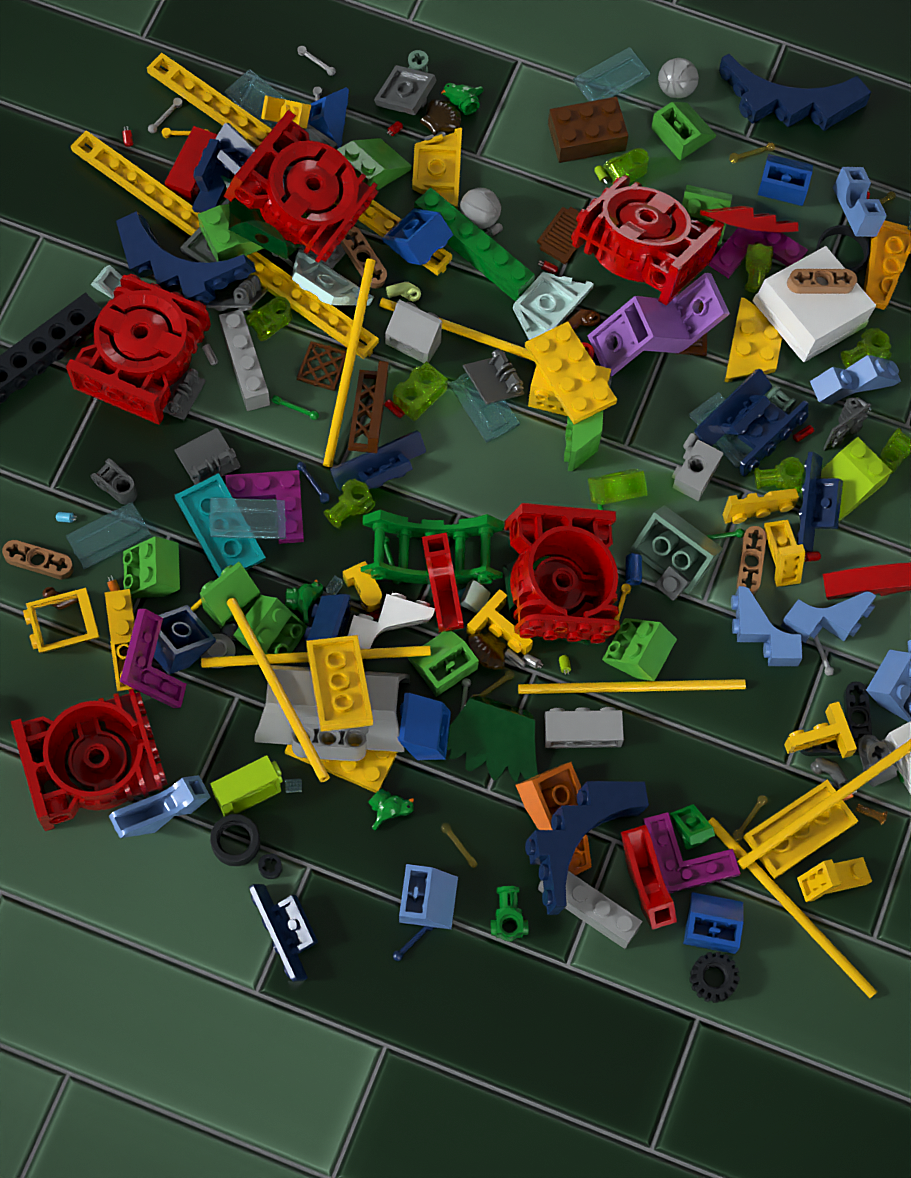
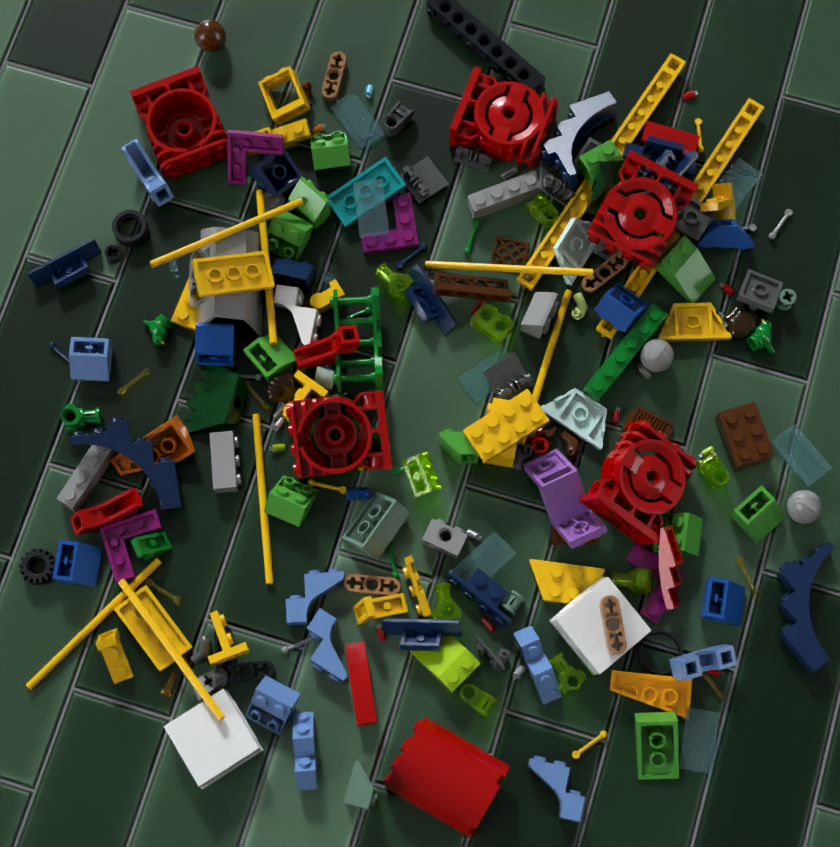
camera: 90 degrees right, 5 degrees up
light aqua slope [91,265,122,299] -> none
light grey hinge [148,98,183,133] -> none
lime window [210,755,283,816] -> none
green animal [285,580,324,623] -> none
dark grey plate [655,565,691,601] -> none
dark blue bracket [694,369,772,446] -> none

